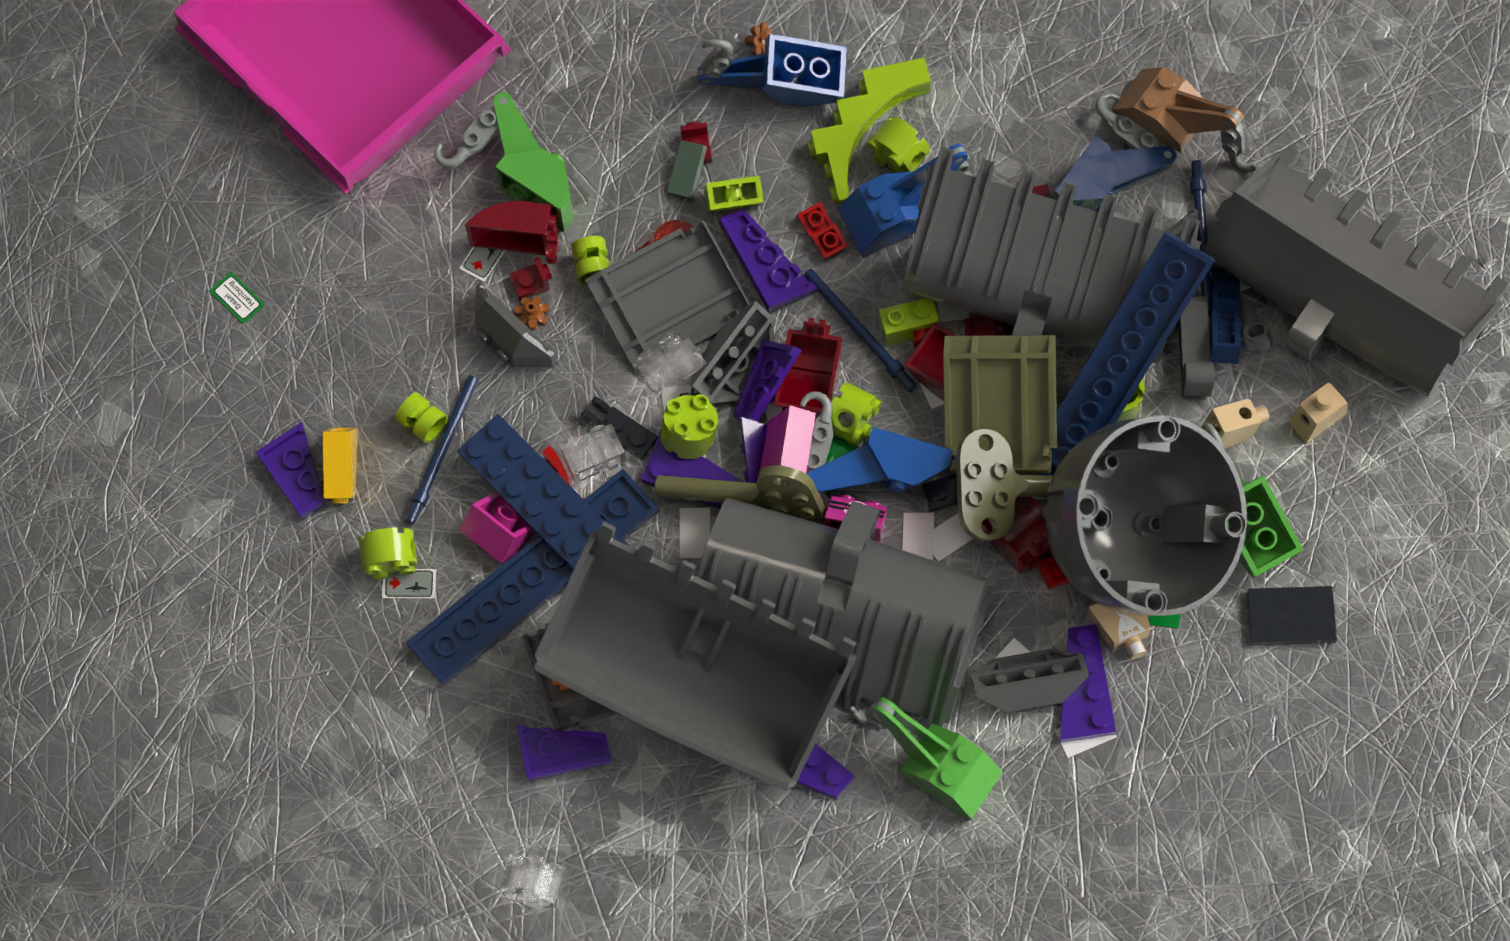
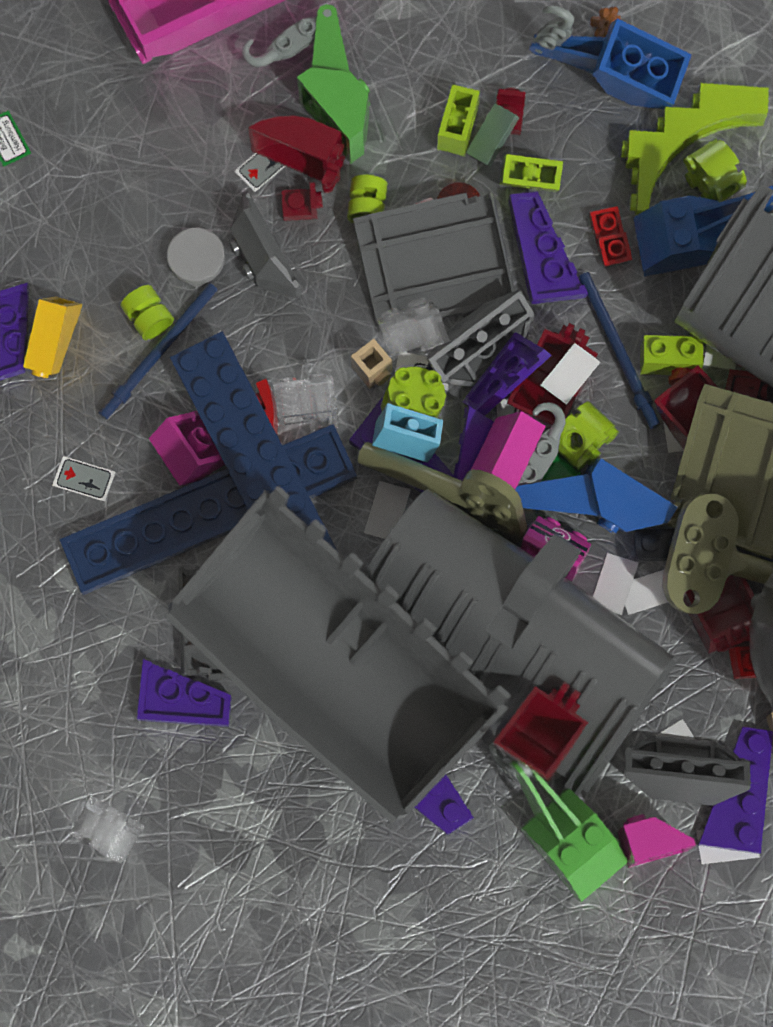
camera: 15 degrees right, 5 degrees up
lime brick [358,528,417,580] -> none
dark orange plant [514,296,550,330] -> none
black hinge [581,396,658,460] -> none
none -> light grey tile [167,228,226,287]
none -> tan brick [351,339,392,389]
none -> medium azure brick [372,403,443,462]
none -> lime brick [437,84,480,156]
none -> dark red piece [493,682,589,781]
none -> white sticker [541,343,600,405]
none -> dark pink slope [617,814,696,868]

